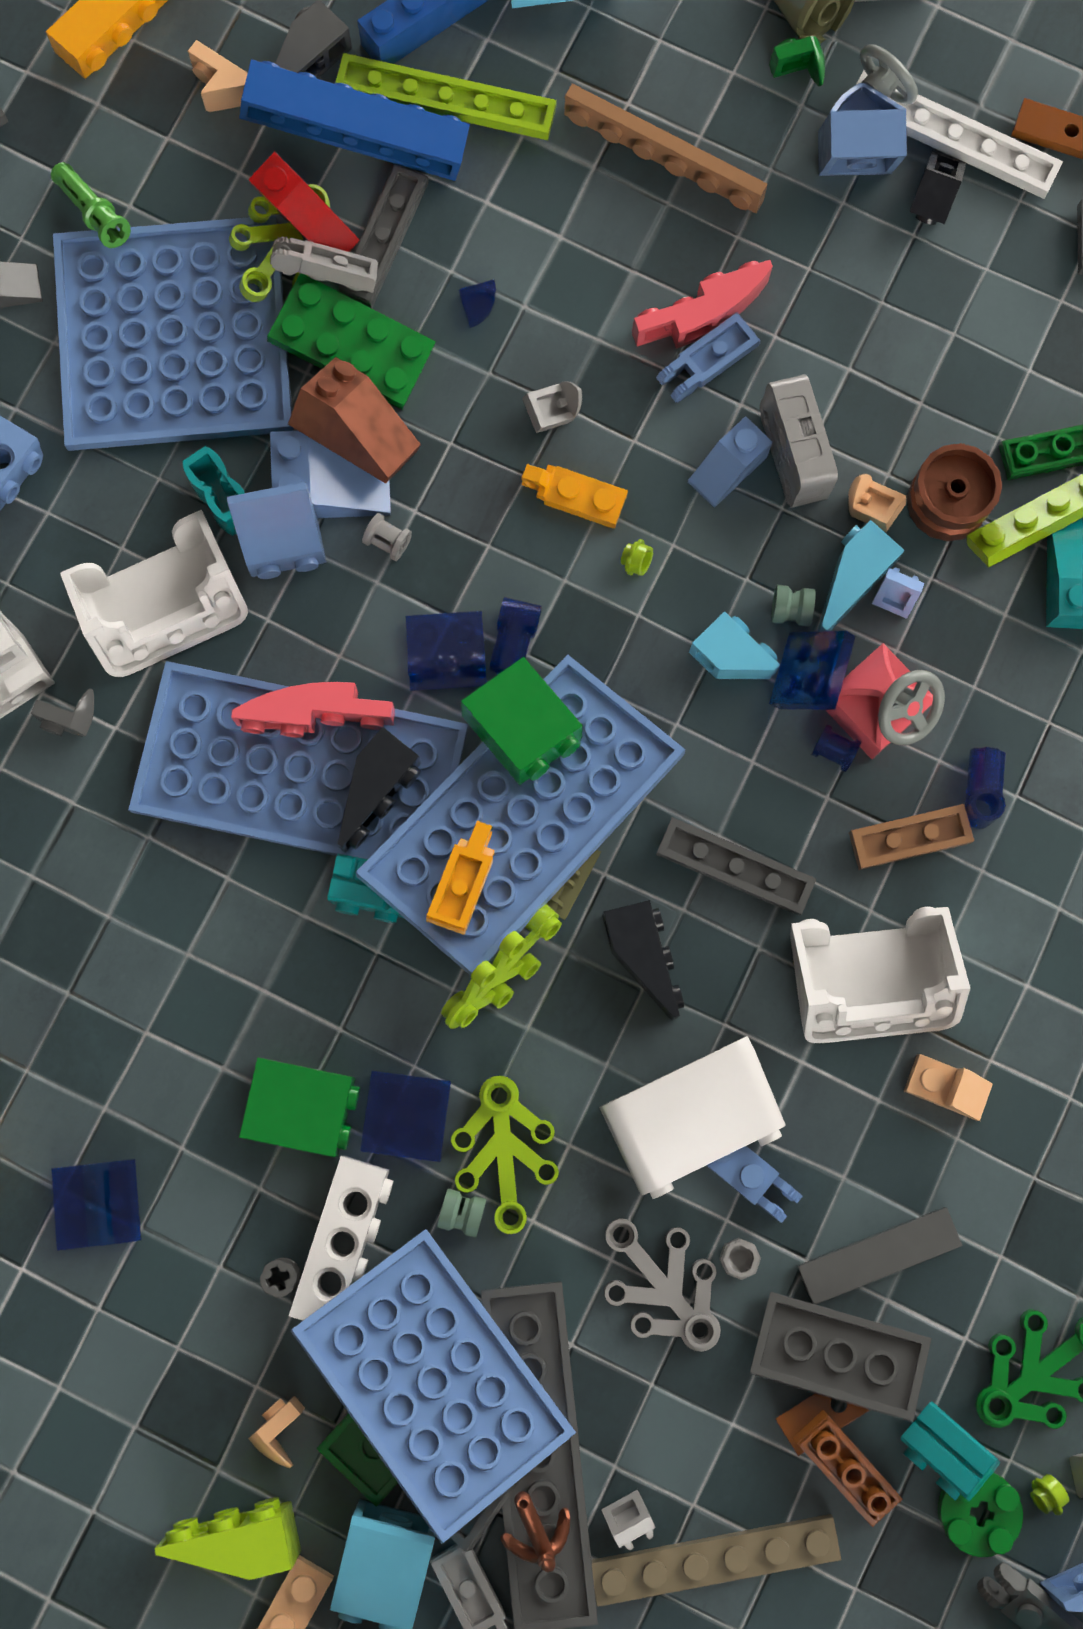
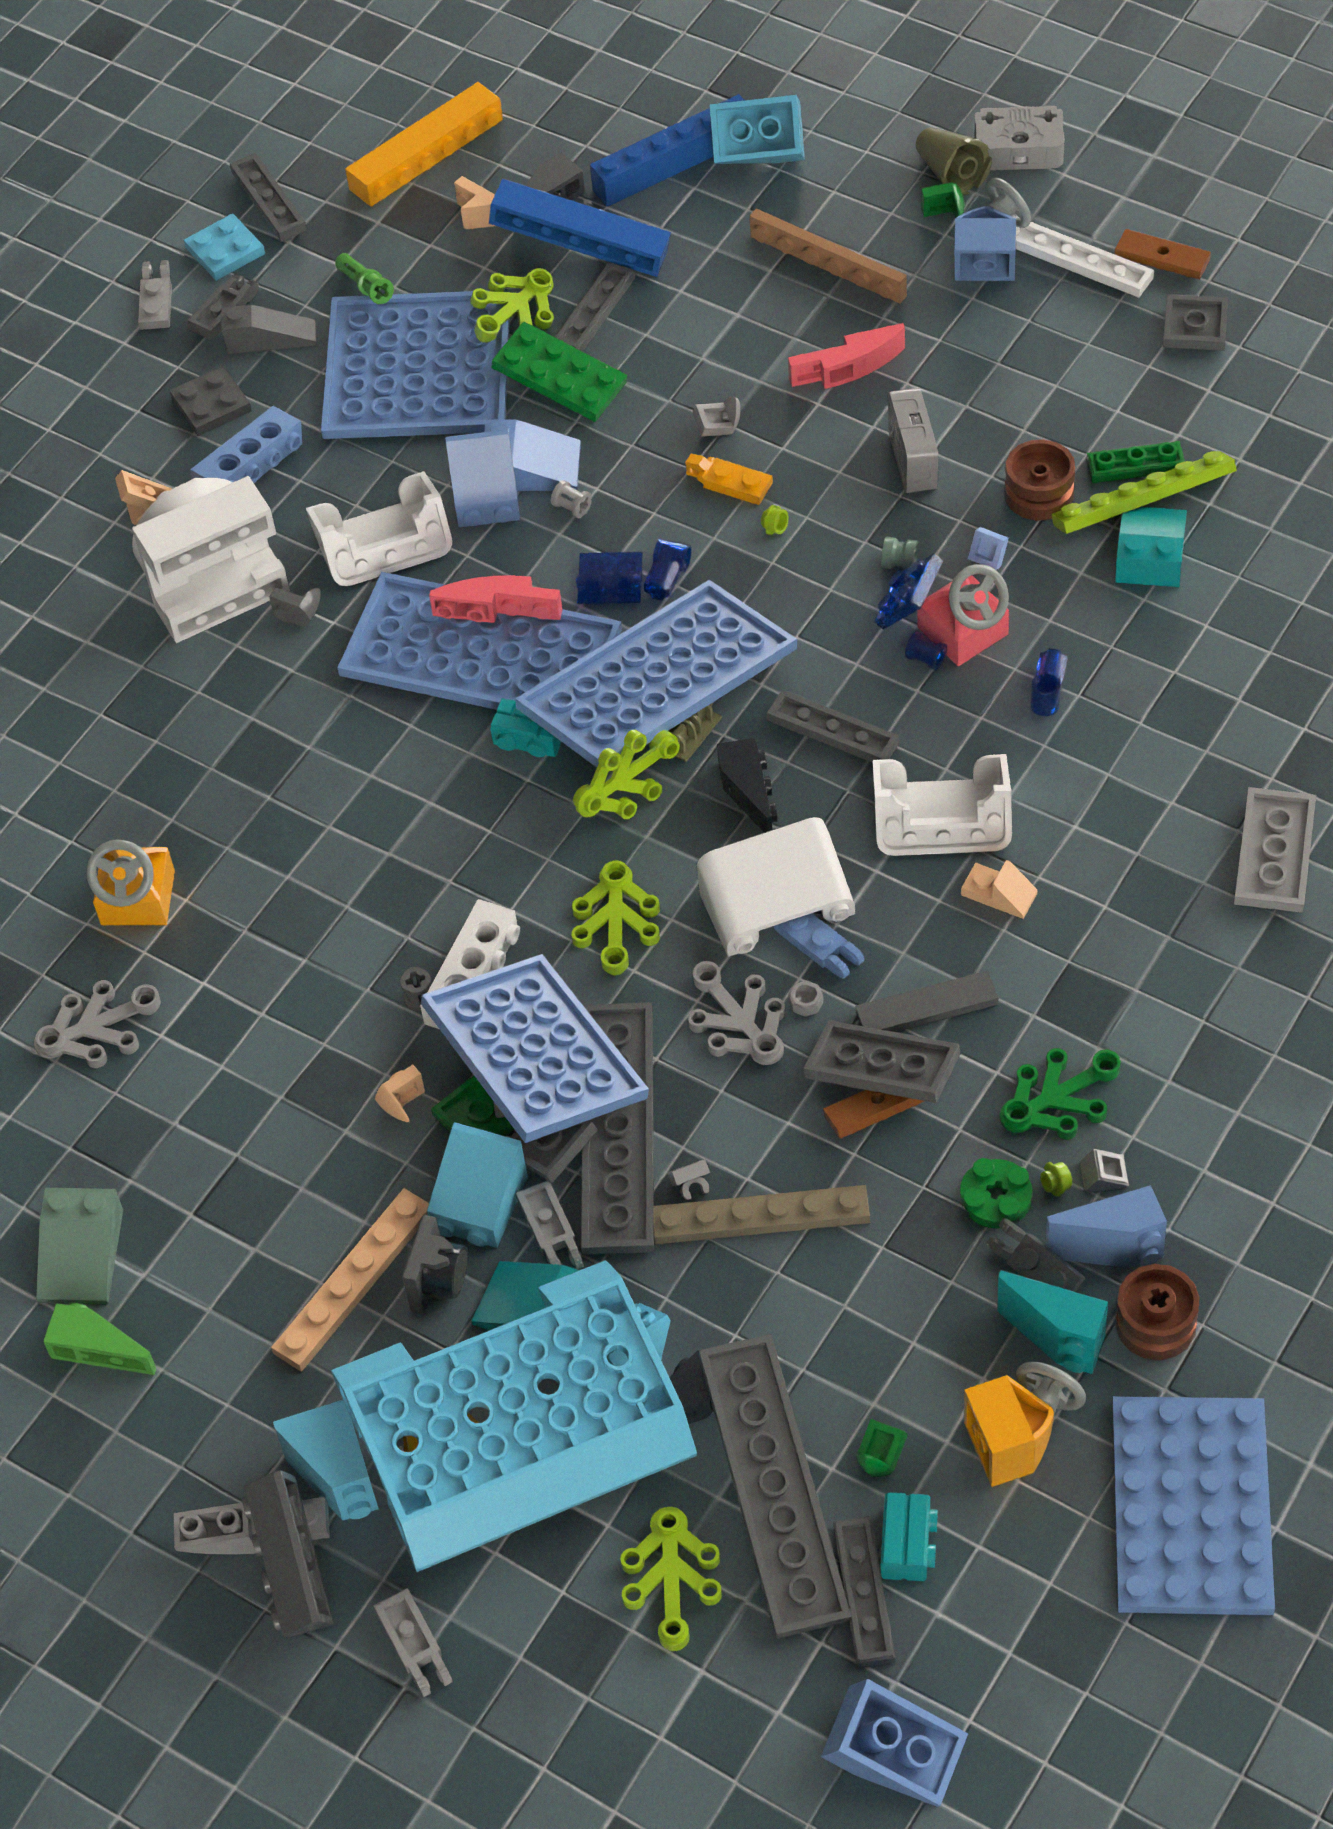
camera: 15 degrees right, 25 degrees down
clear blue slope [51,1159,141,1251] -> none
lime slope [154,1497,301,1580] -> none
teal brick [183,446,245,536] -> none
green brick [239,1057,360,1157] -> none
red slope [248,151,360,252] -> none
light grey hinge [270,236,378,293] -> none
copper slope [288,357,421,484] -> none
lime plate [335,53,557,140] -> none
black slope [337,726,421,853] -> none
clear blue plate [360,1071,451,1162] -> none
light orange hinge [426,821,495,935] -> none
sand green wheel [437,1188,487,1238] -> none
clear blue tile [459,280,496,328] -> none
green brick [461,657,583,785] -> none
copper piece [500,1491,570,1573] -> none
medium blue hinge [656,312,761,403] -> none
medium blue slope [688,416,773,508] -> none
medium azure slope [689,611,780,679] -> none
dark orange tile [793,1410,903,1527] -> none
medium azure slope [816,520,905,641] -> none
light nougat plate [848,474,906,532] -> none
medium nougat plate [849,804,974,870] -> none
teal brick [900,1401,1000,1501] -> none
black slope [910,150,966,225] -> none

